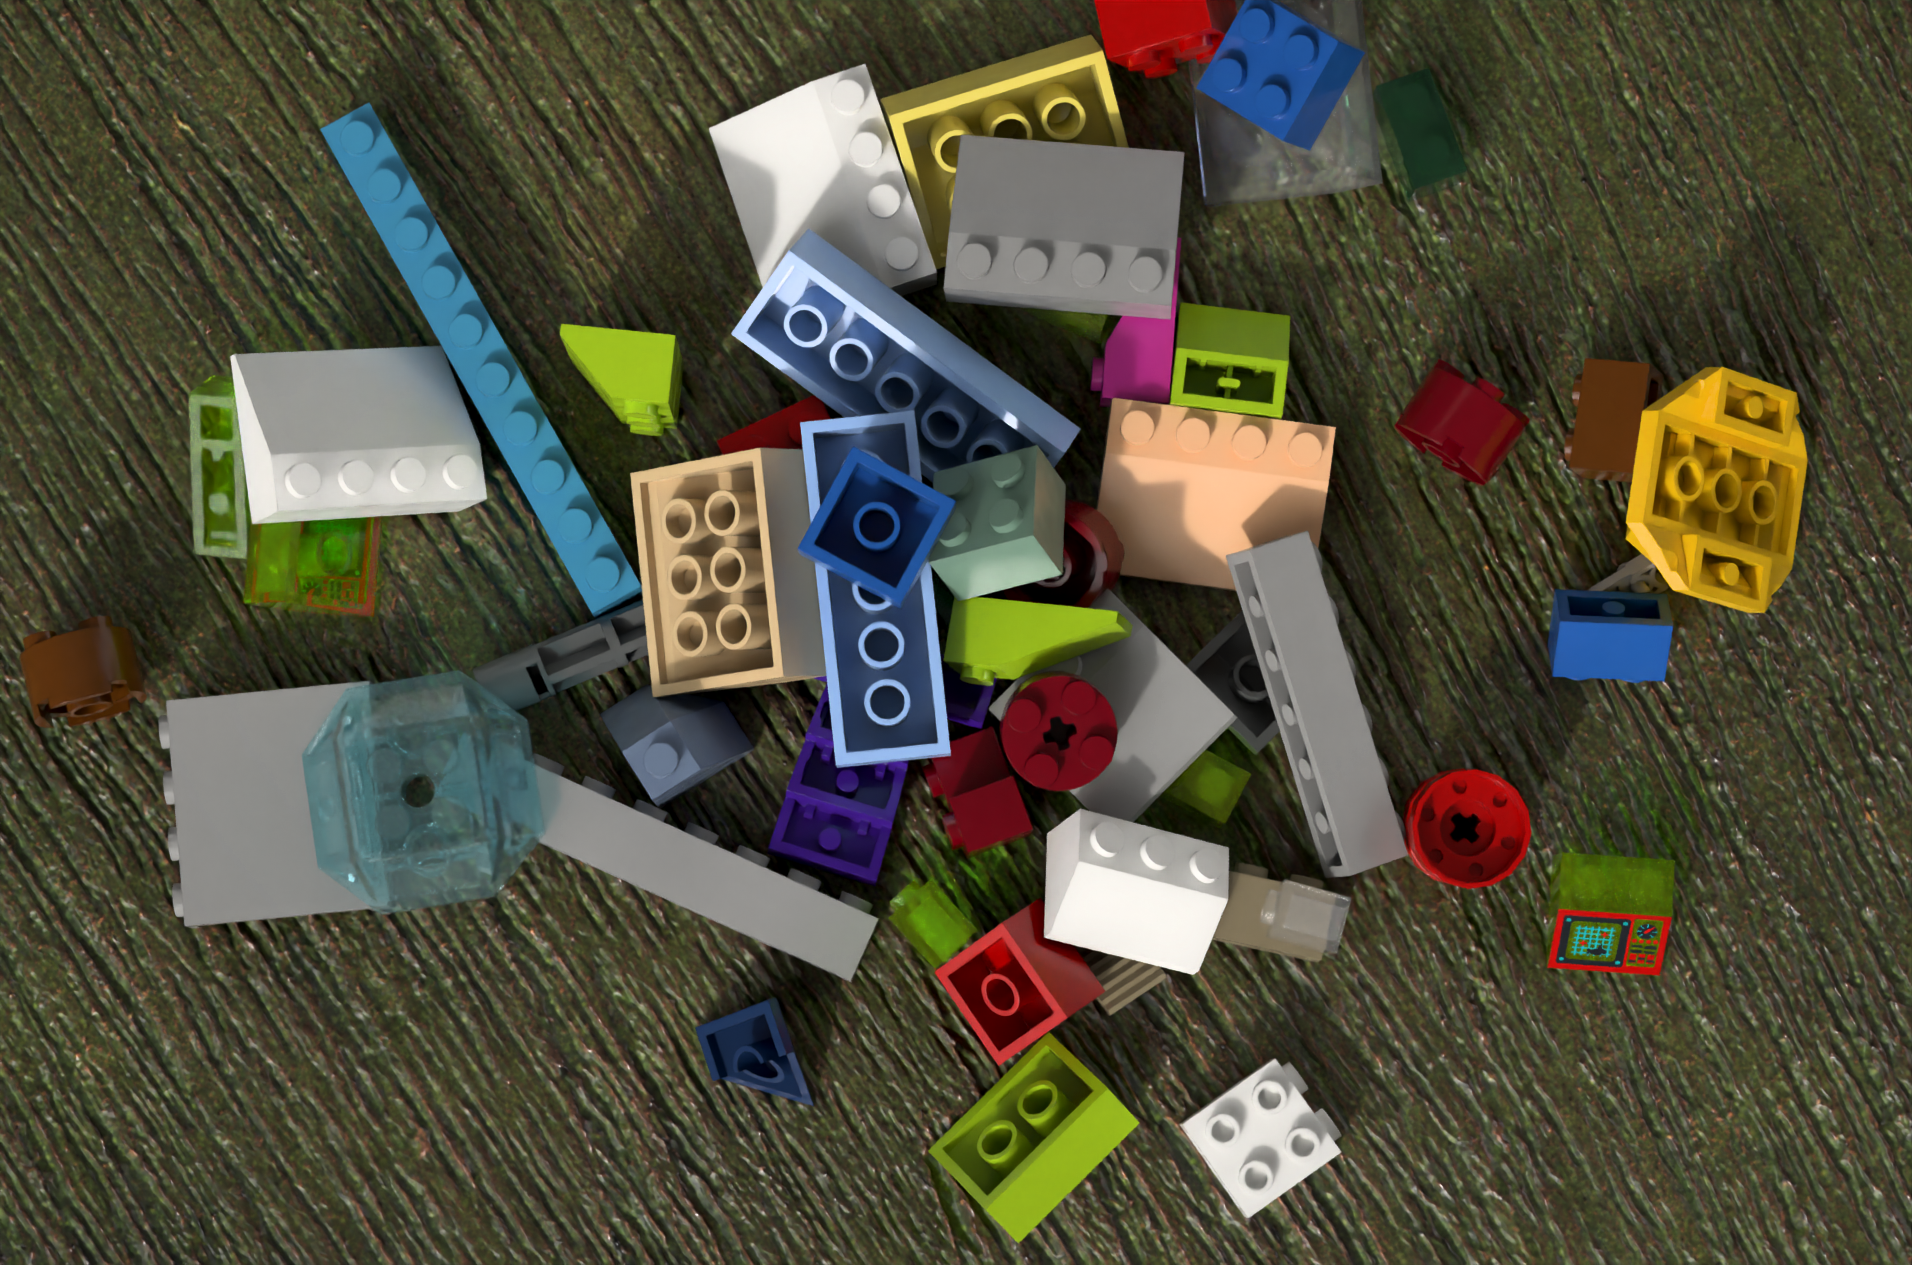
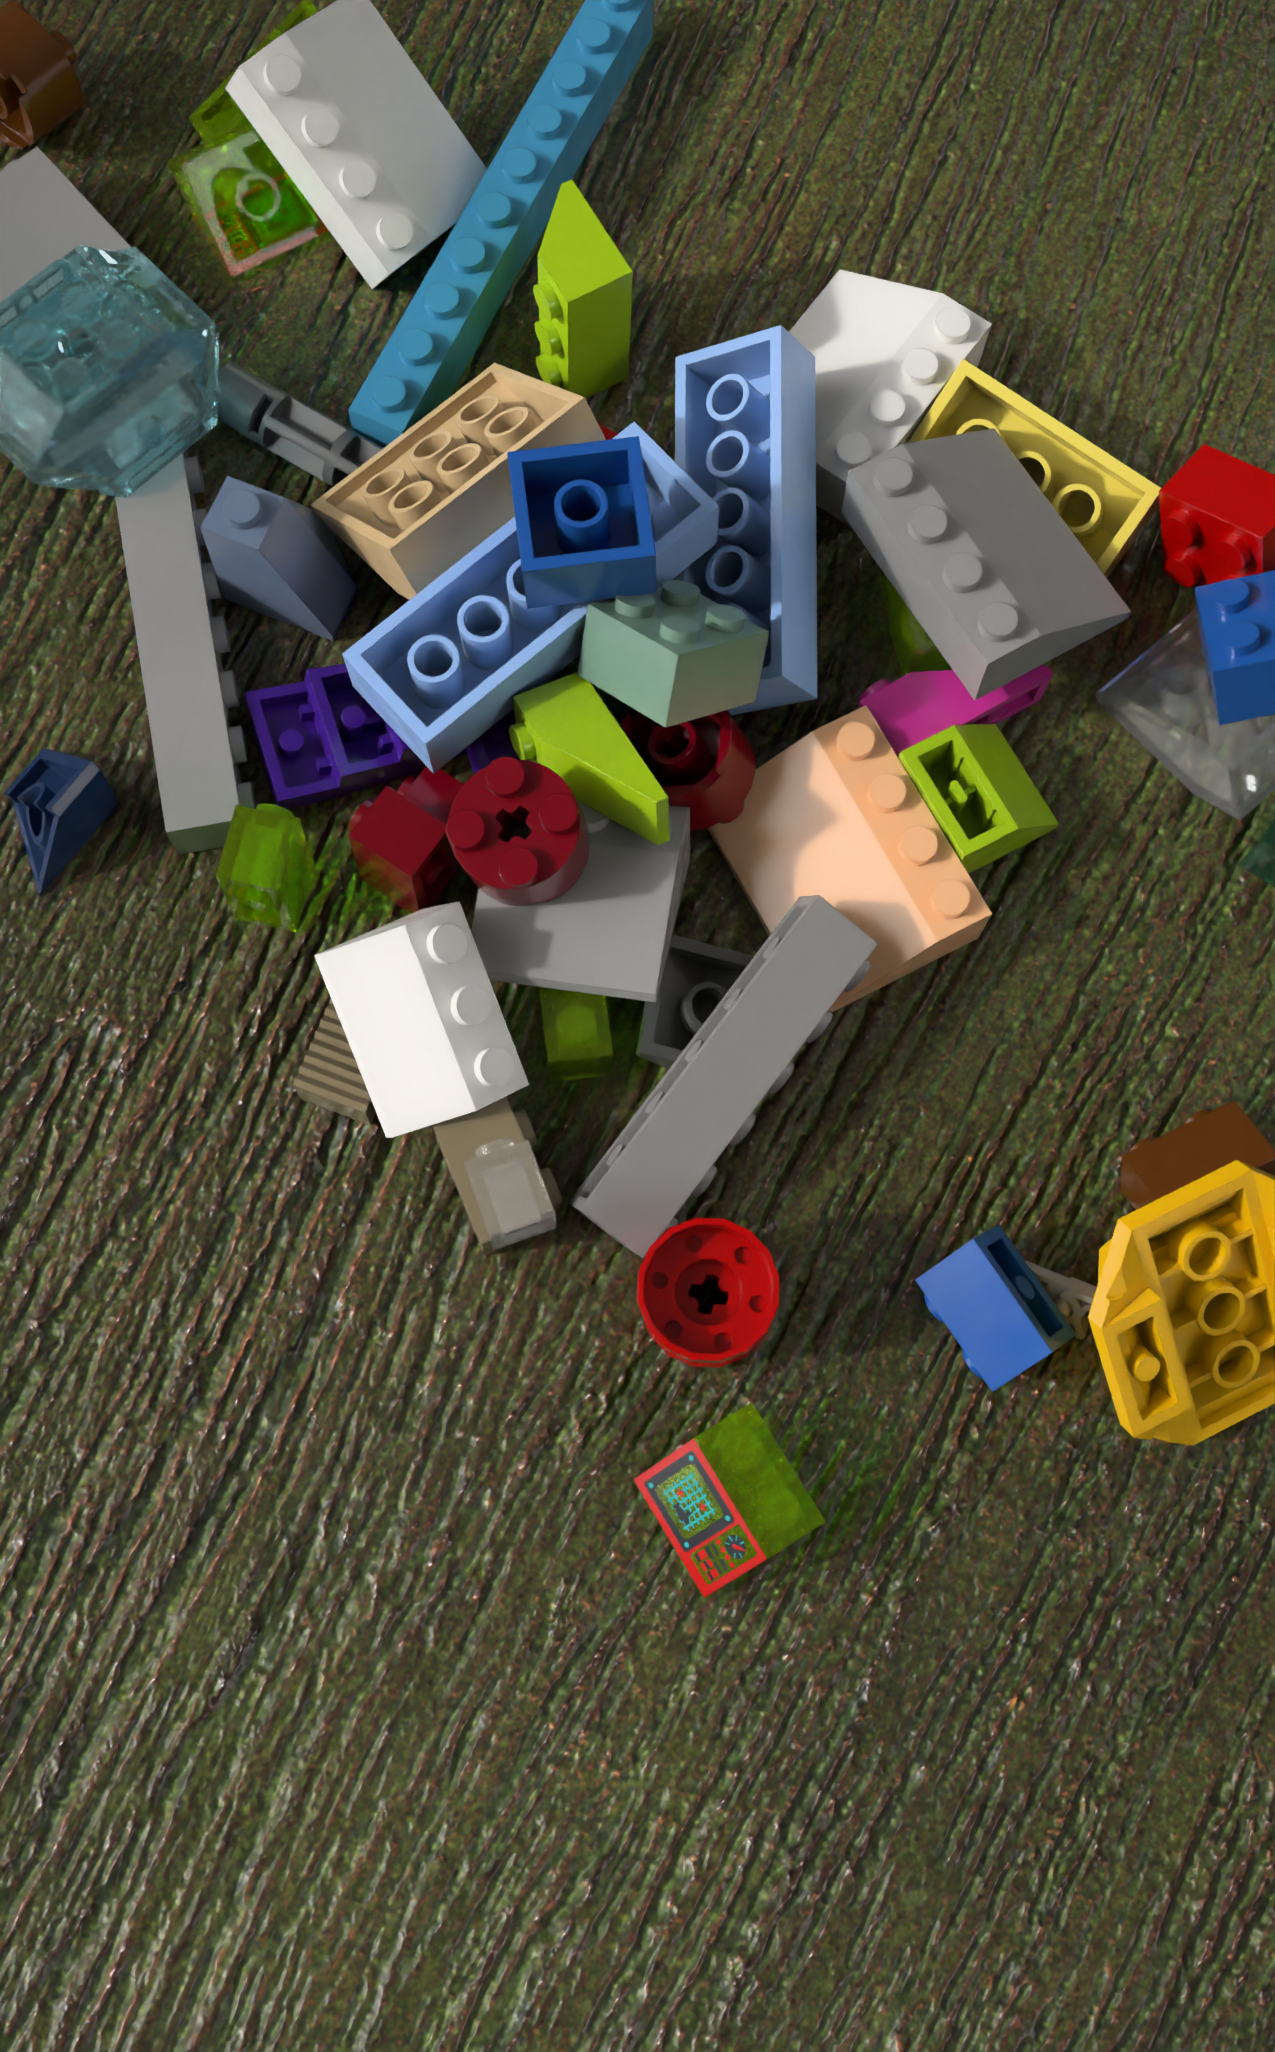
camera: 55 degrees right, 10 degrees down
lime slope [928,1032,1139,1243] -> none
red brick [934,897,1106,1066] -> none
white brick [1179,1058,1342,1218] -> none
dark red brick [1394,359,1530,486] -> none

